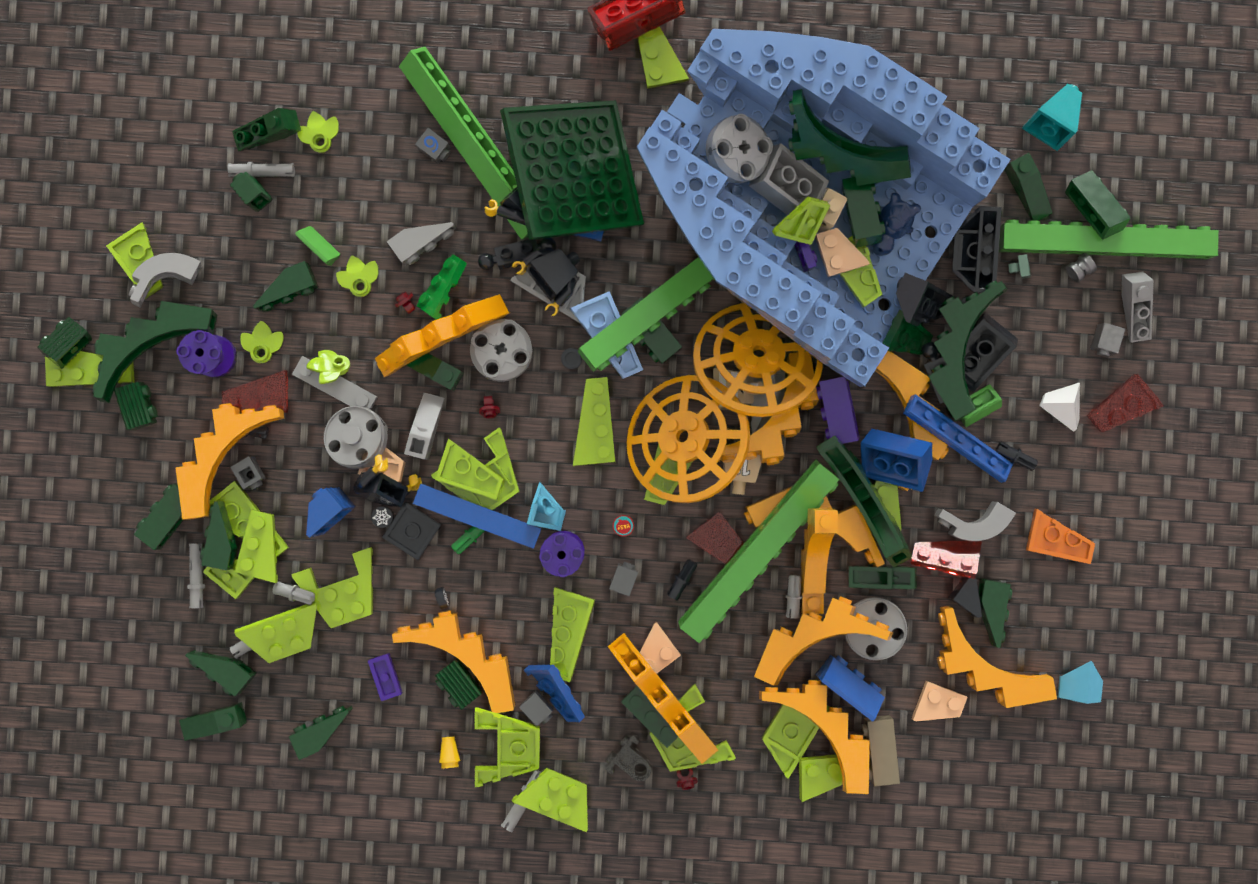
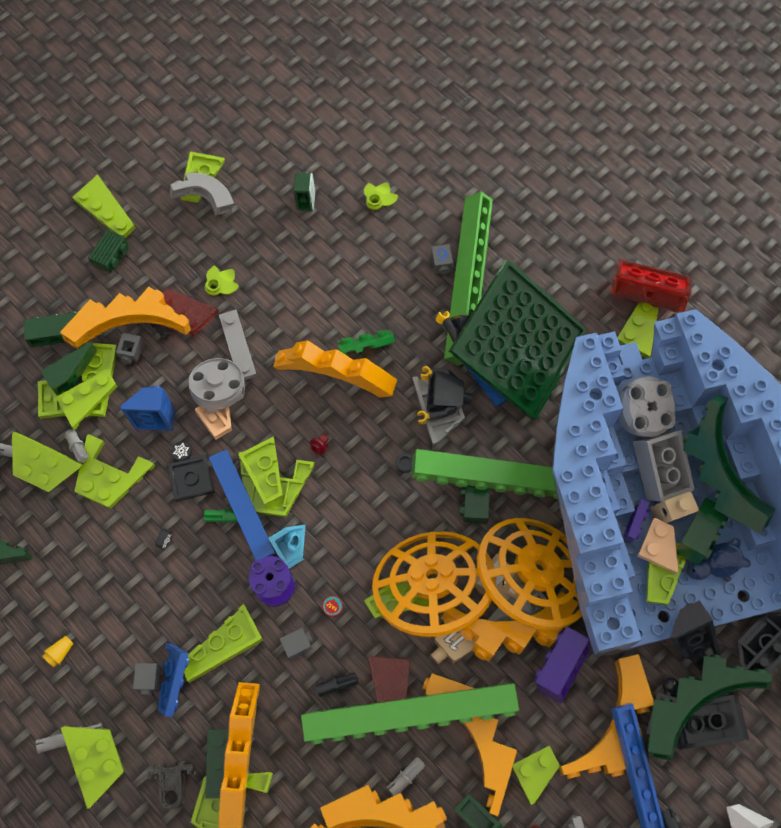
camera: 50 degrees right, 20 degrees down
dark green brick [37,317,92,369] -> none
dark green arch [93,301,218,403] -> none
dark purple piece [176,330,236,377] -> none
light grey pin [187,543,205,608] -> none
light grey pin [228,162,295,177] -> none
dark green slope [232,108,302,151] -> none
dark green slope [253,261,319,312] -> none
bright green slope [295,226,340,266] -> none
lime plate [306,350,350,384] -> none
lime plate [336,256,378,297] -> none
black torso [353,455,422,508] -> none
dark purple plate [368,653,403,701] -> none
light grey slope [387,222,456,265] -> none
light orange arch [392,610,515,713] -> none
dark red plate [394,291,415,314] -> none
light grey slope [404,393,445,460] -> none
dark green slope [406,353,464,391] -> none
dark green brick [435,658,483,710] -> none
light grey piece [470,319,533,382] -> none
lime wing [475,708,540,787] -> none
black plate [478,238,557,270] -> none
light blue wing [570,291,643,379] -> none
lime wing [573,377,615,466] -> none
light nougat wing [640,622,681,673] -> none
lime wing [772,196,830,245] -> none
light orange arch [801,508,838,614] -> none
dark green arch [816,435,913,567] -> none
blue slope [861,429,932,492] -> none
dark green wing [882,309,933,355] -> none
bright green slope [961,384,1002,427] -> none

